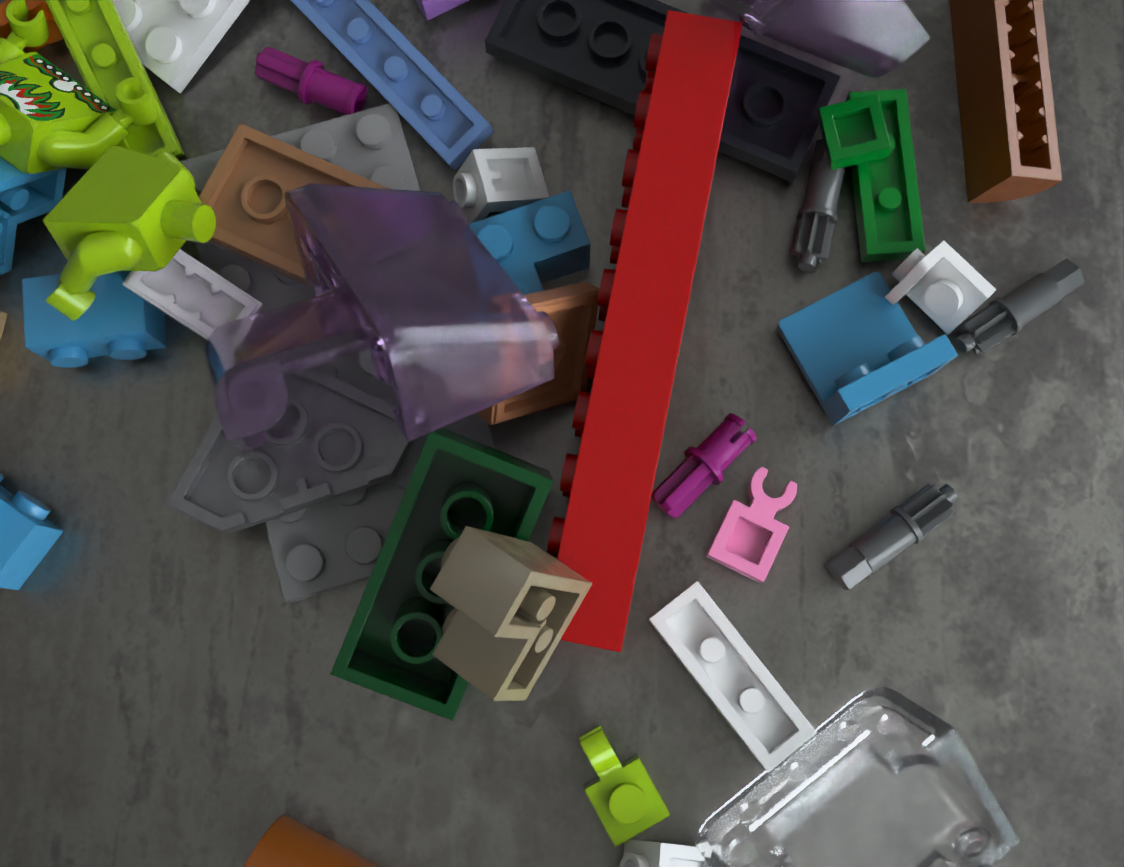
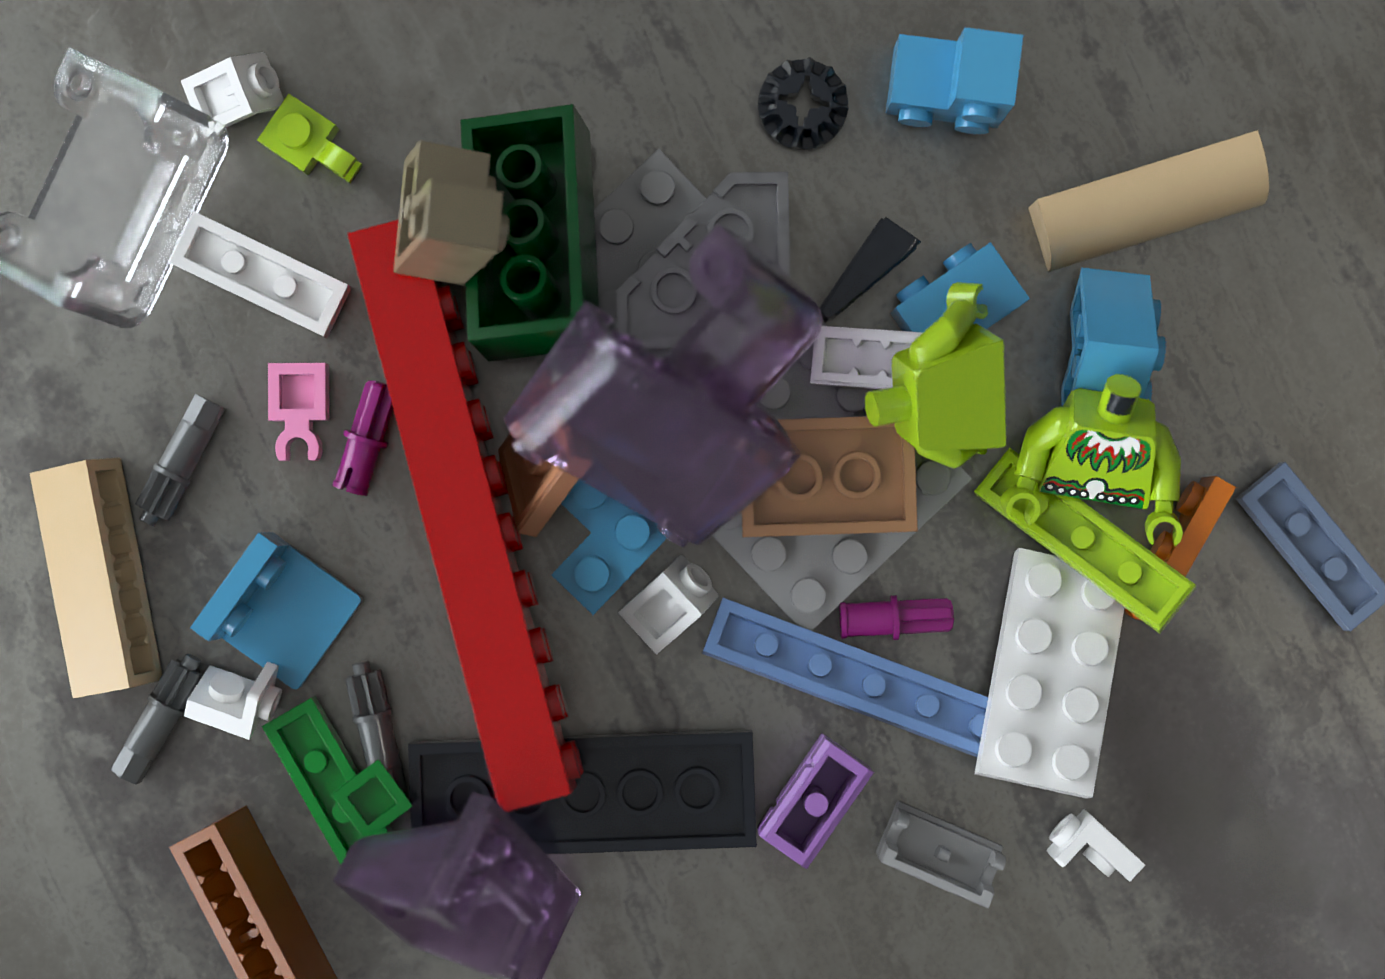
camera: 150 degrees right, 10 degrees up
none -> tan brick [30,458,163,698]
none -> black gear [758,57,849,150]
none -> black slope [816,217,921,323]

